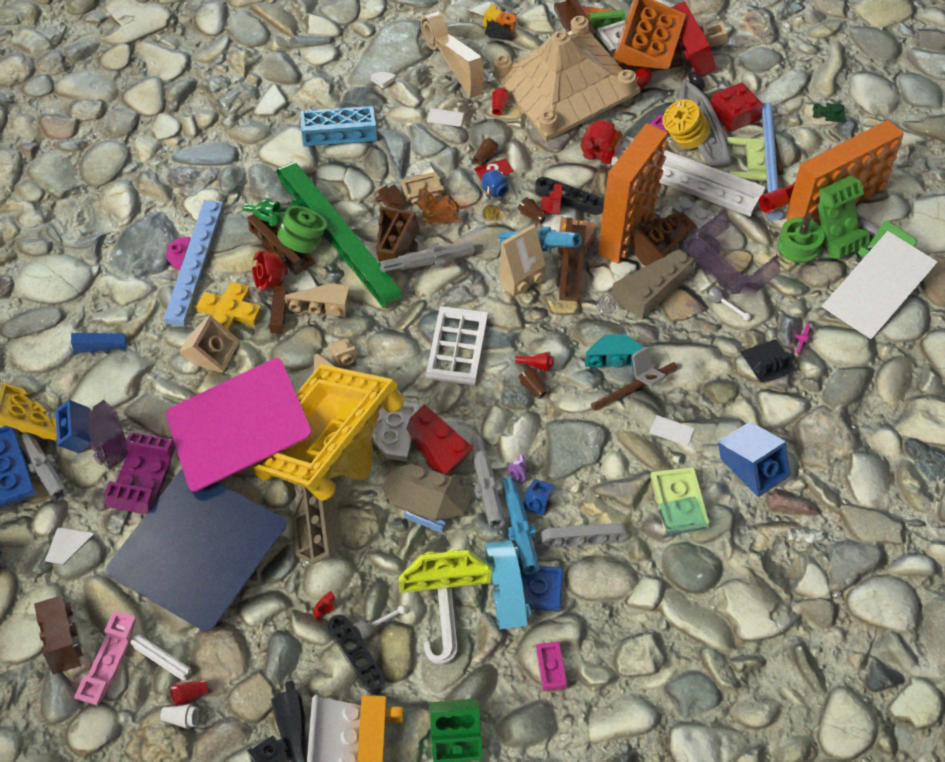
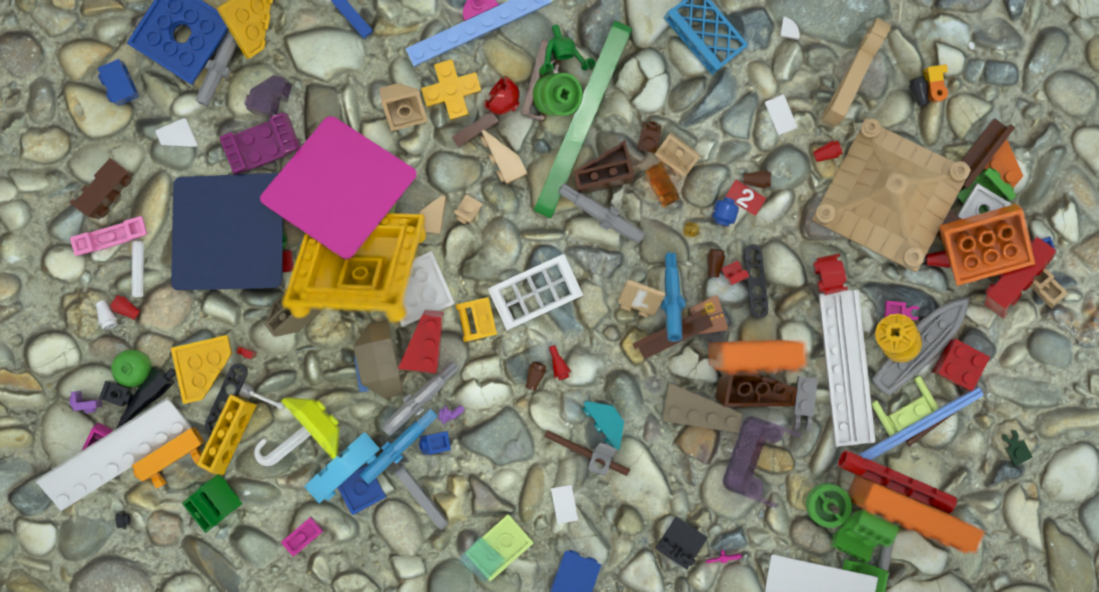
camera: 55 degrees right, 35 degrees up
blue brick [55,399,93,453] -> none
black piece [688,71,706,90] -> none
hinge [706,285,751,321] -> none
none -> bright green cylinder [111,349,152,387]
none -> yellow plate [171,335,233,404]
none -> yellow brick [197,394,257,475]
none -> yellow plate [455,297,497,342]

